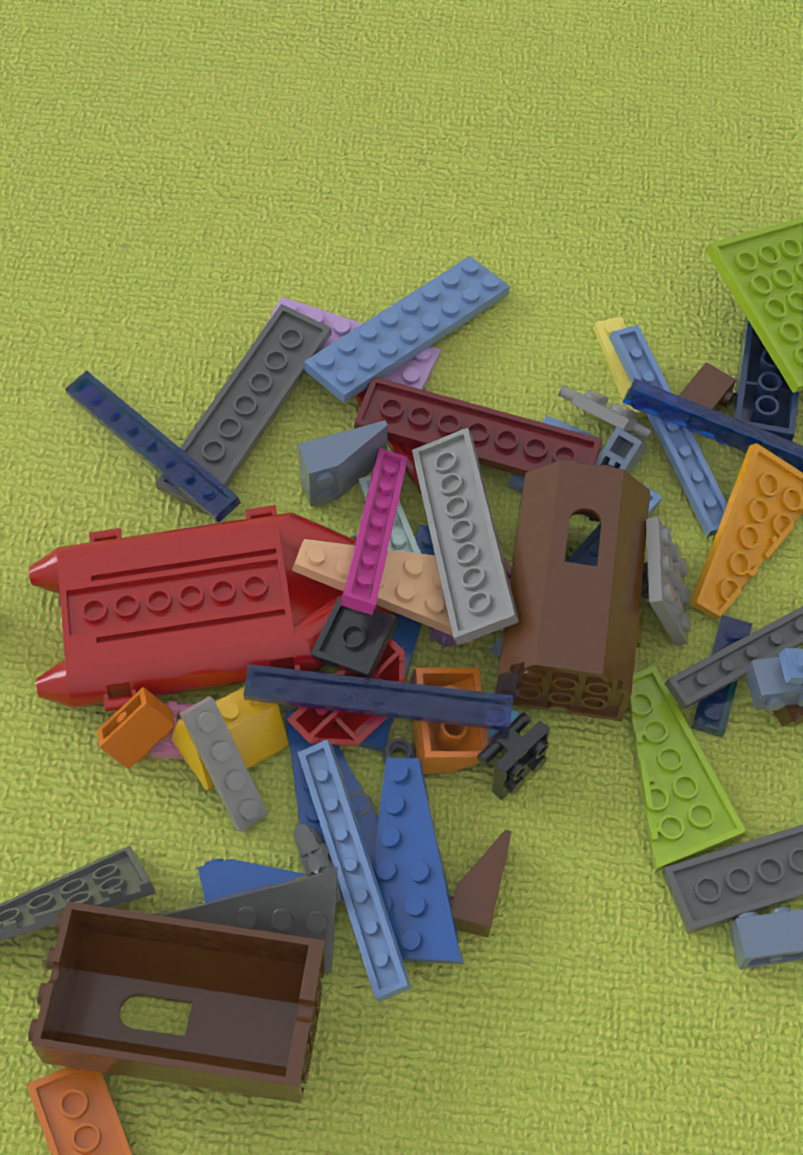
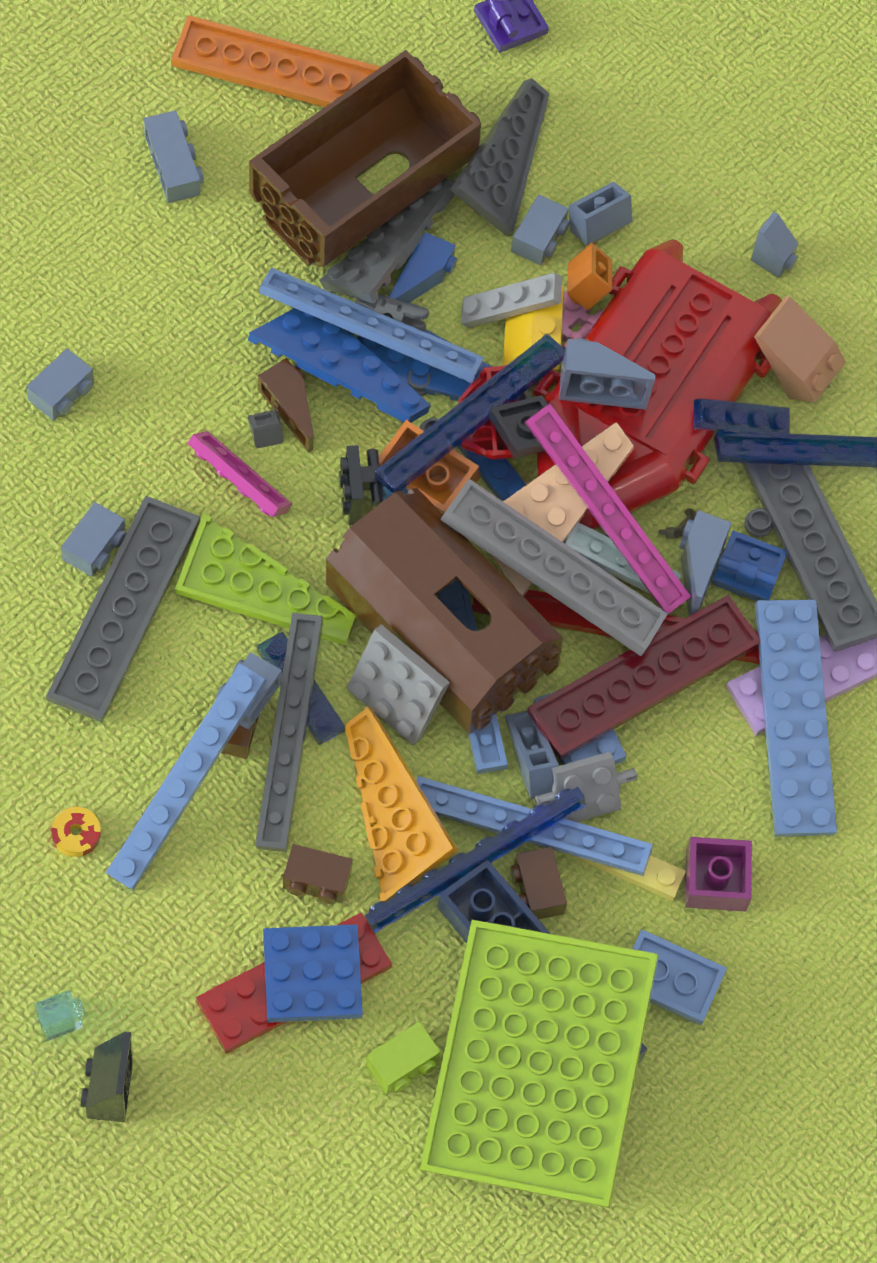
camera: 125 degrees right, 5 degrees up
none -> sand blue brick [27,349,94,421]
none -> dark pink plate [187,431,292,517]
none -> dark grey slope [247,410,284,448]
none -> sand blue brick [511,194,570,266]
none -> sand blue slope [559,338,655,410]
none -> sand blue brick [569,182,632,246]
none -> medium blue plate [633,929,727,1026]
none -> clear smoke piece [658,508,696,539]
none -> magenta brick [685,837,752,912]
none -> clear blue plate [694,398,790,438]
none -> blue plate [712,530,787,601]
none -> dark grey plate [744,508,773,537]
none -> nougat slope [754,296,846,403]

